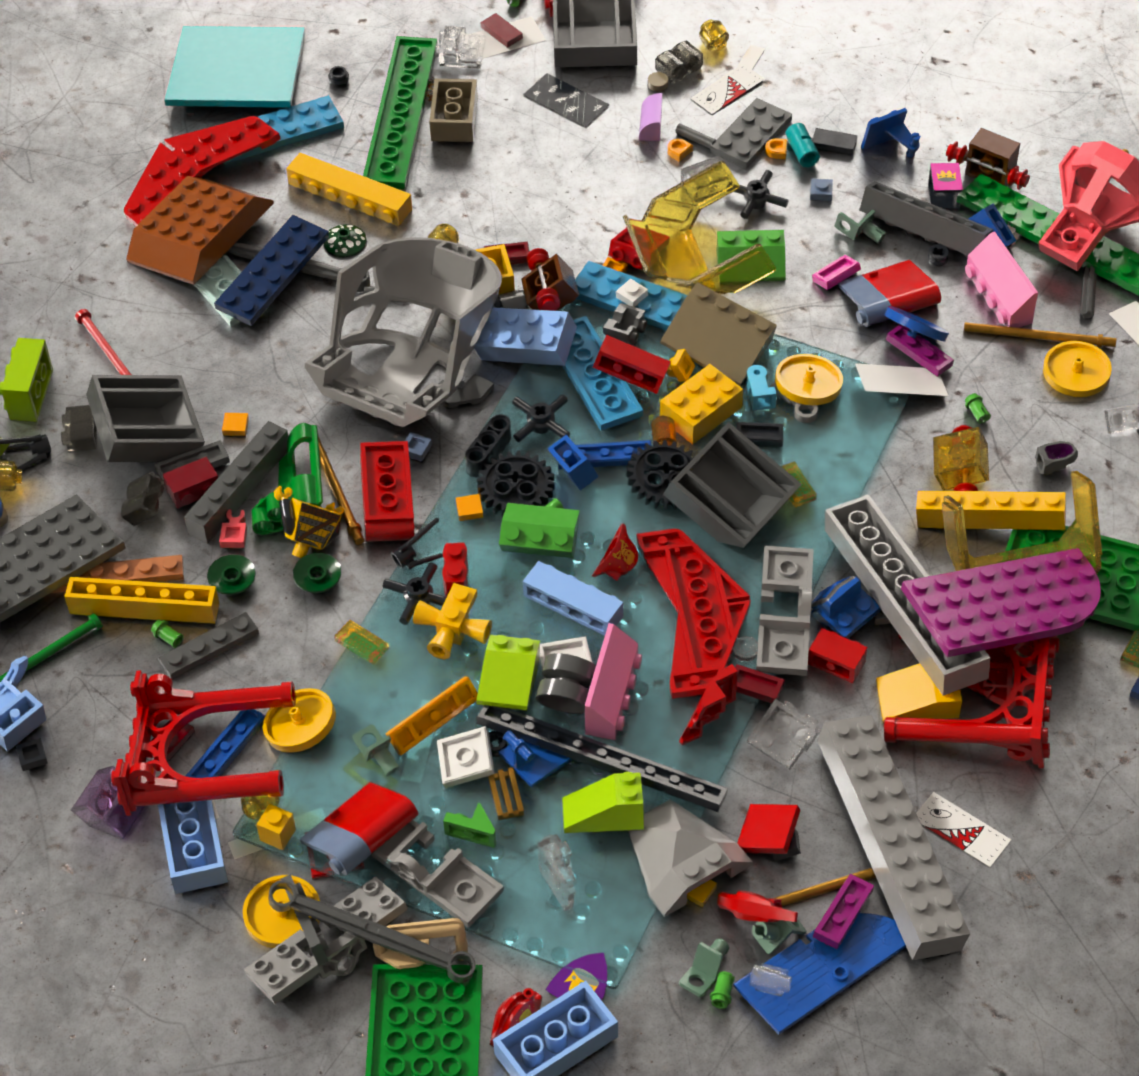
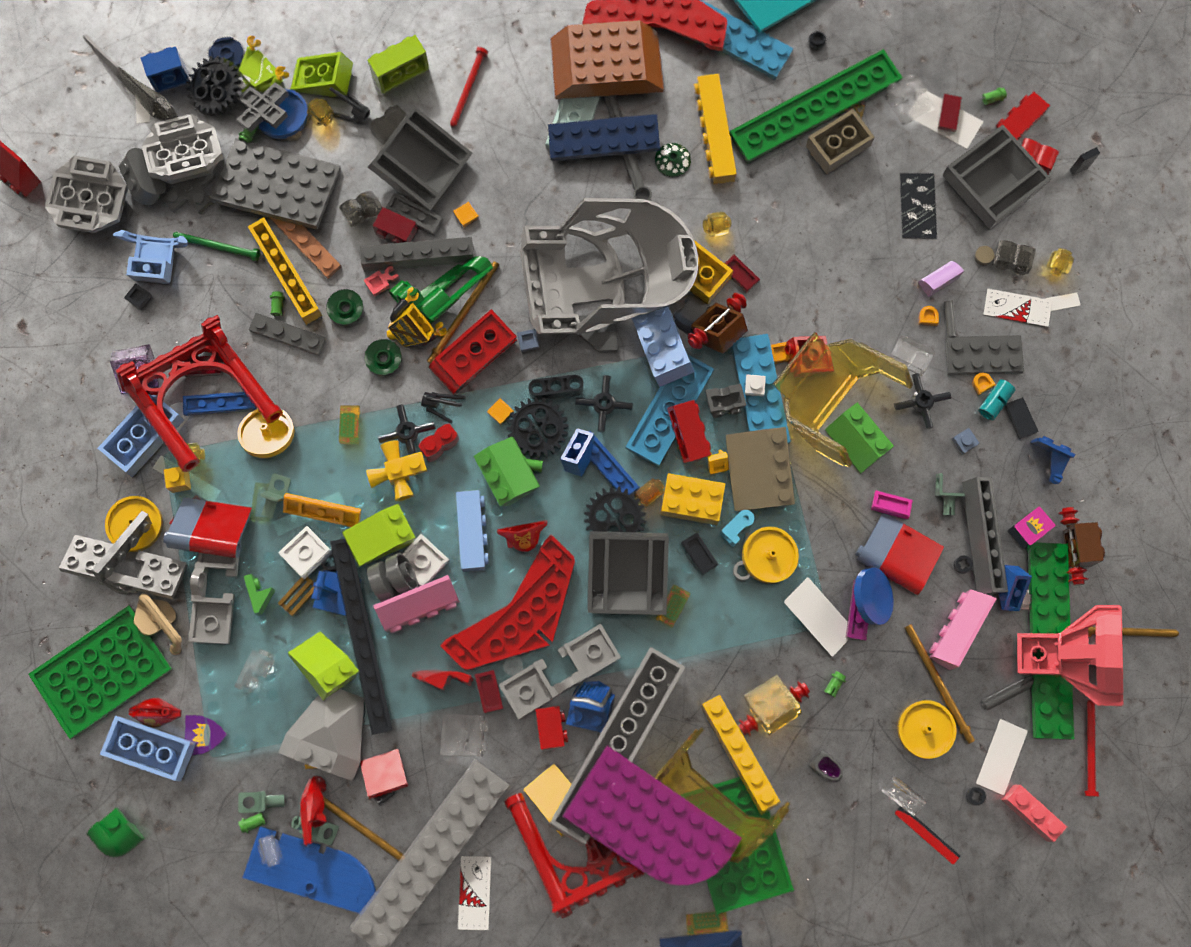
camera: 50 degrees right, 25 degrees up
dark grey piece [268,880,476,983] -> none
magenta plate [813,874,874,949] -> none

